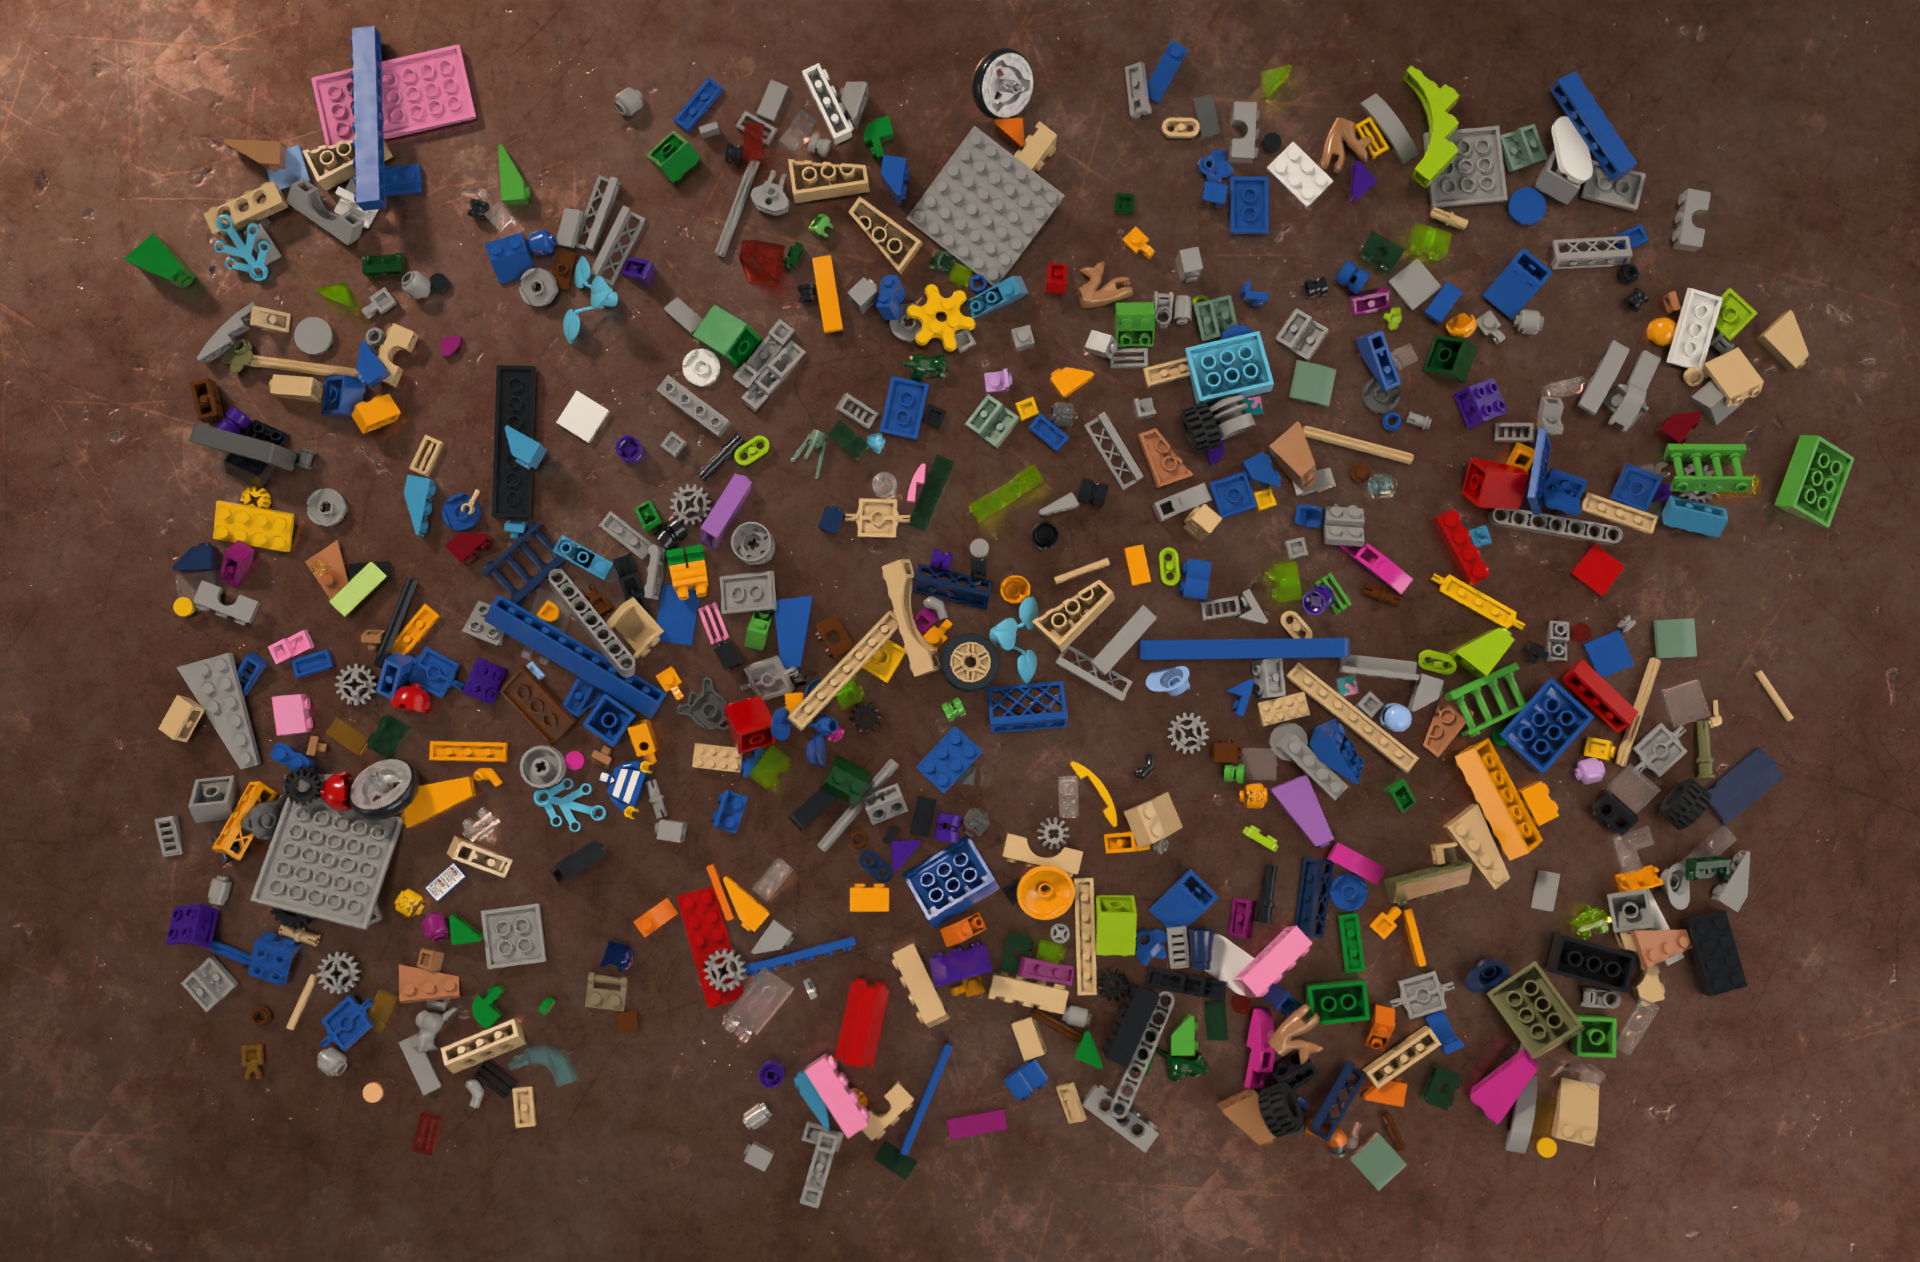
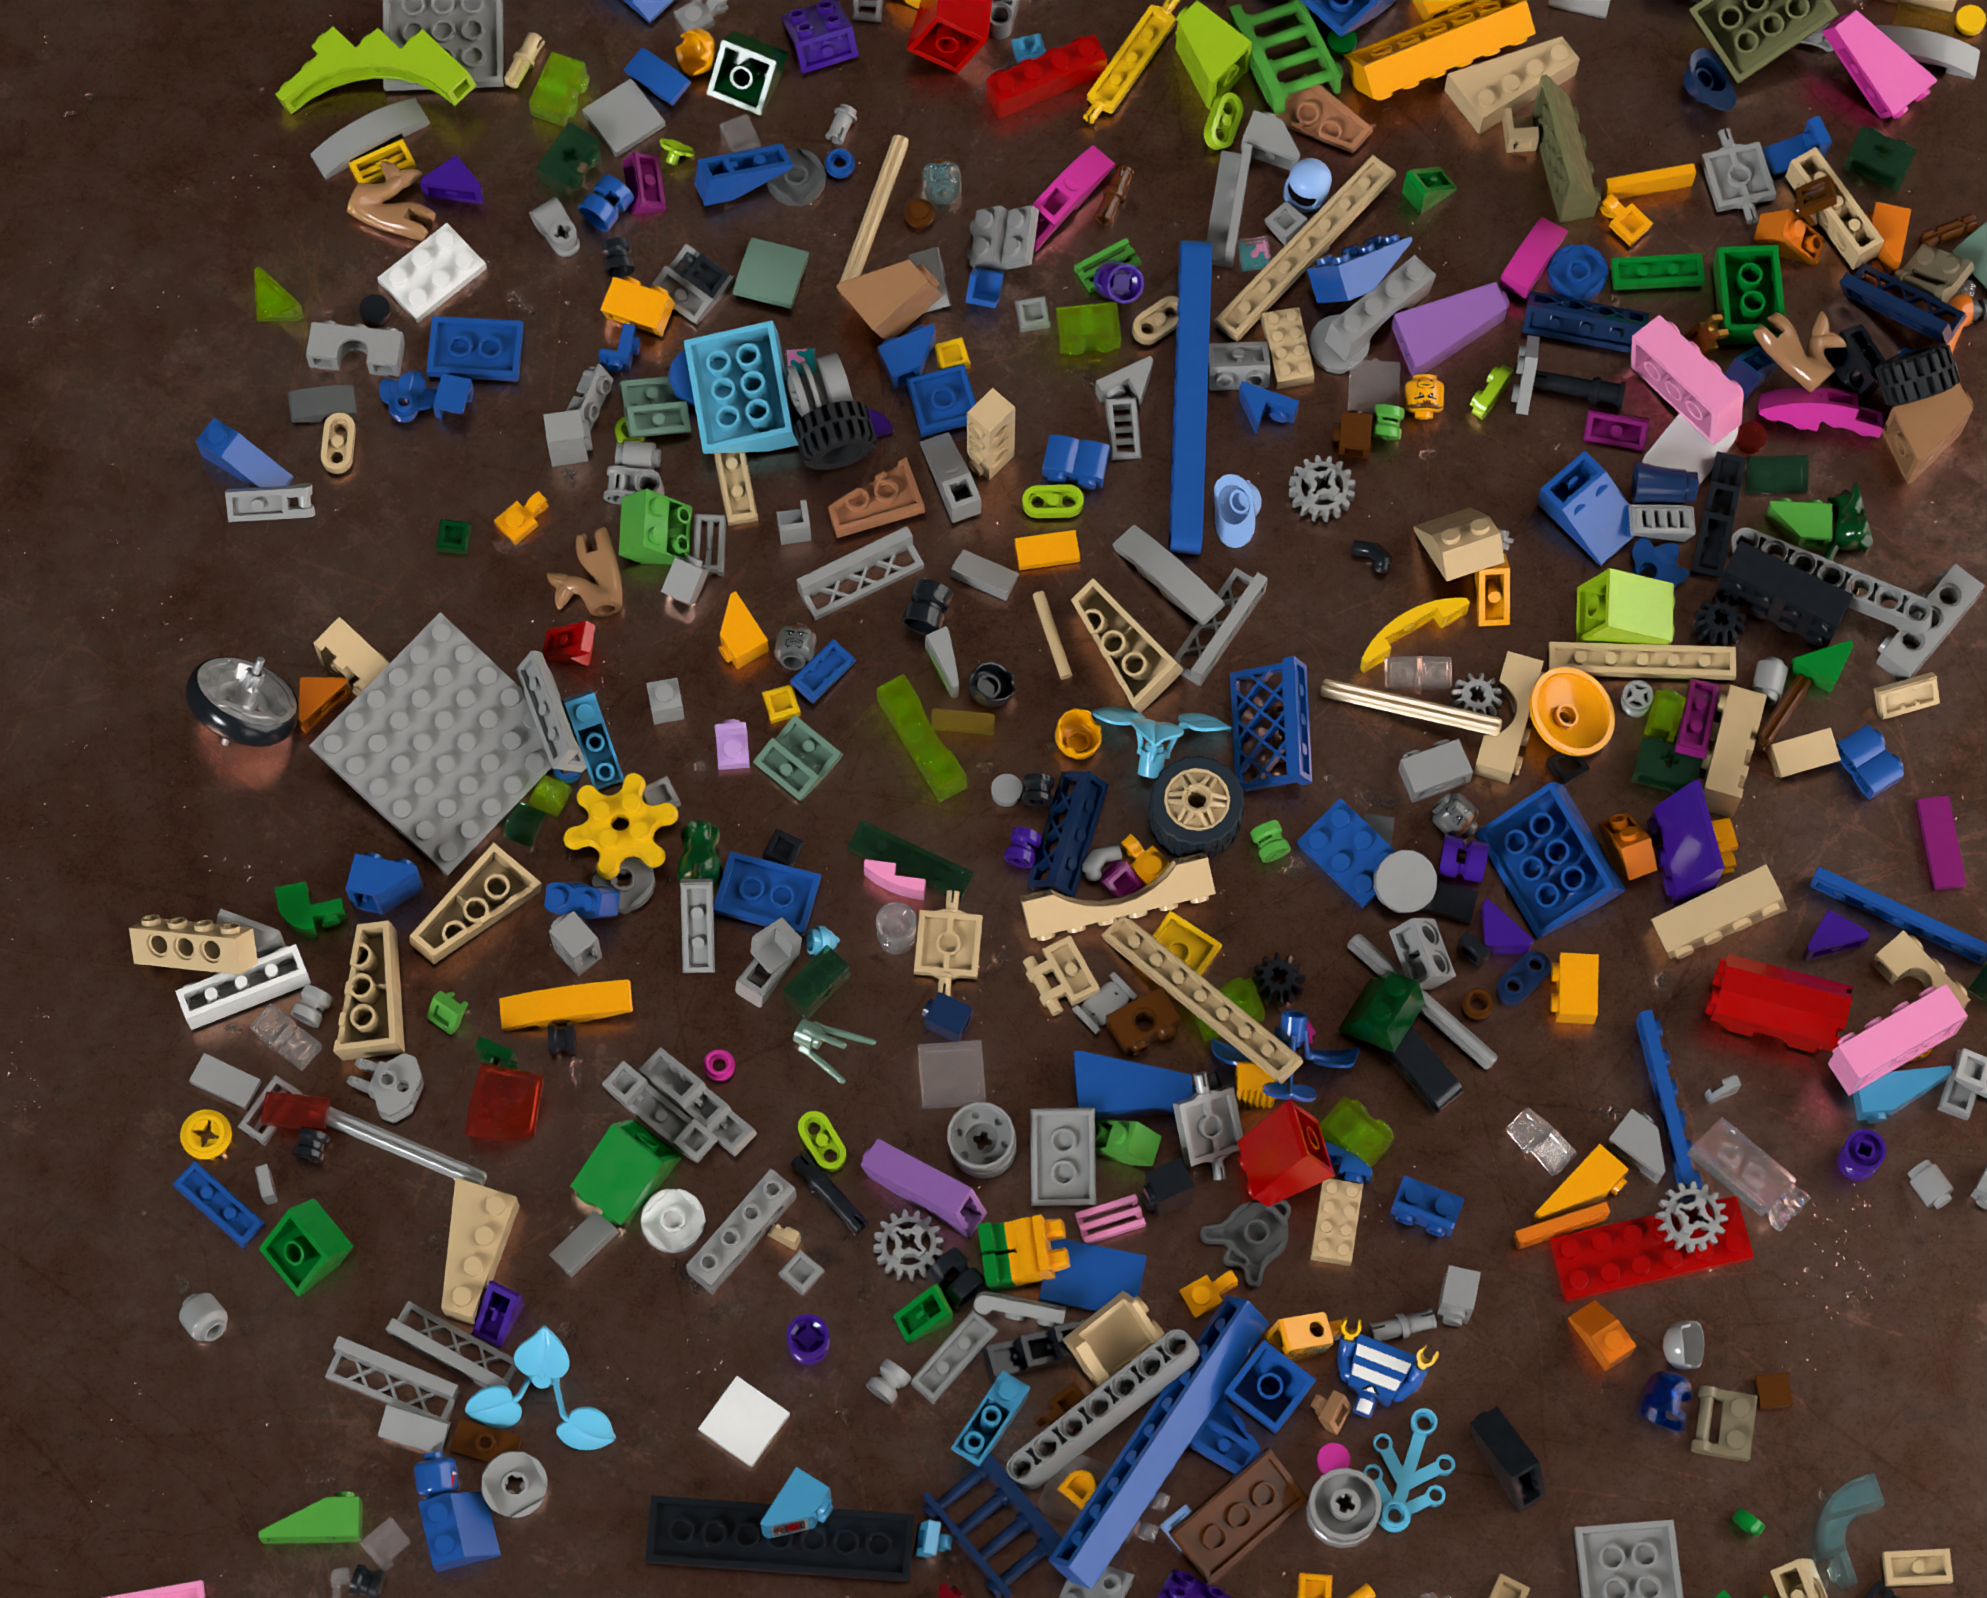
camera: 80 degrees left, 15 degrees down
none -> tan brick [129,914,258,975]
none -> yellow gear [180,1109,232,1160]
none -> tan wedge [441,1177,520,1326]
none -> light grey fence [515,650,587,773]
none -> light grey piece [529,197,580,257]
none -> light grey hinge [566,364,614,431]
none -> light orange brick [600,276,675,337]
none -> black bracket [680,251,730,299]
none -> light grey tile [680,879,715,973]
none -> dark pink plate [703,1049,735,1081]
none -> light grey panel [750,917,802,974]
none -> tan tile [767,1224,801,1251]
none -> light grey wheel [866,1359,911,1405]
none -> clear tile [918,1040,986,1109]
none -> clear yellow tile [931,708,995,736]
none -> light grey slope [950,549,1019,601]
none -> tan plate [1023,935,1100,1016]
none -> light grey piece [1072,972,1138,1034]
none -> tan axle [1320,679,1502,736]
none -> light grey tile [1374,850,1437,913]
none -> light grey brick [1398,739,1473,803]
none -> light grey plate [1511,335,1540,415]
none -> light grey hair [1662,1320,1704,1370]
none -> pearl gold plate [1683,314,1729,358]
none -> reddish brown bracket [1794,175,1837,227]
none -> dark purple slope [1802,909,1870,961]
none -> dark tan plate [1893,244,1975,303]

